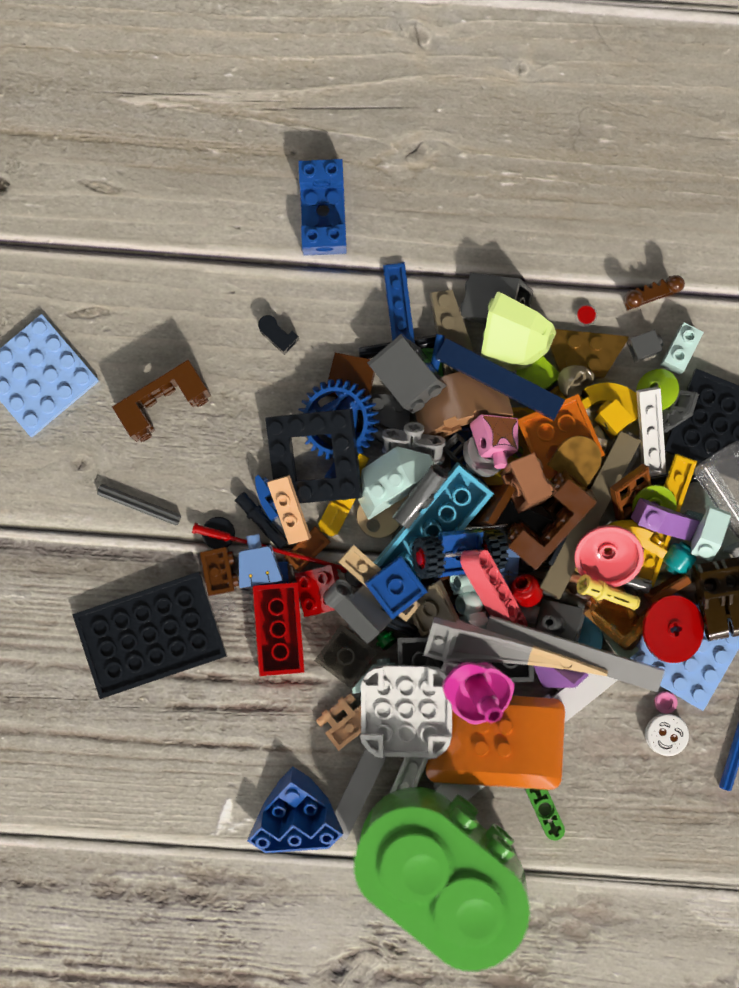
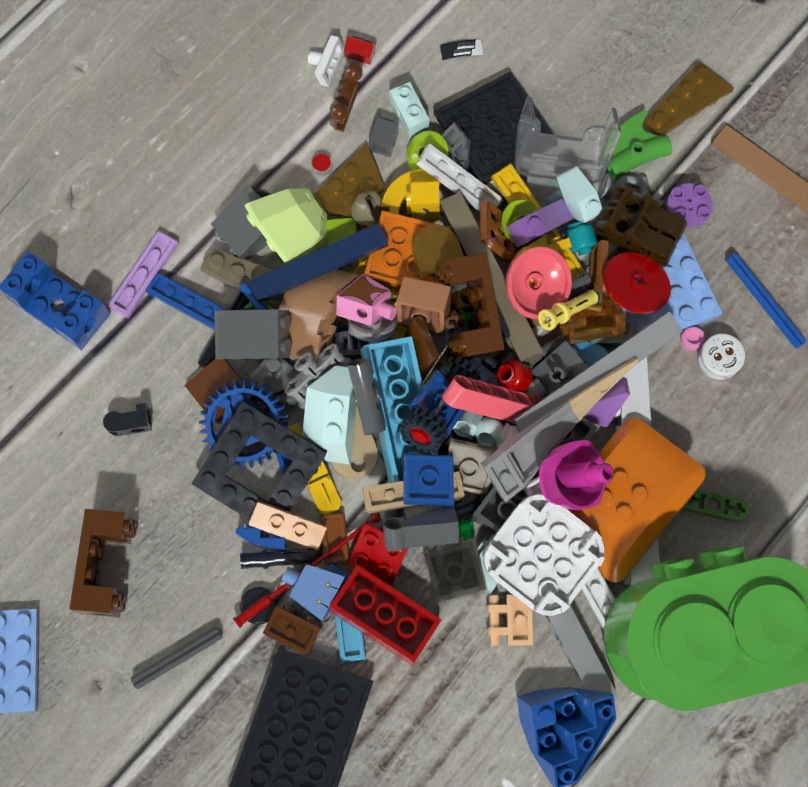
camera: 55 degrees left, 10 degrees down
none -> lavender tile [108,230,179,319]
none -> white tile [308,35,344,87]
none -> medium azure tile [335,616,366,663]
none -> red piece [344,35,377,65]
none -> pearl gold piece [445,310,472,332]

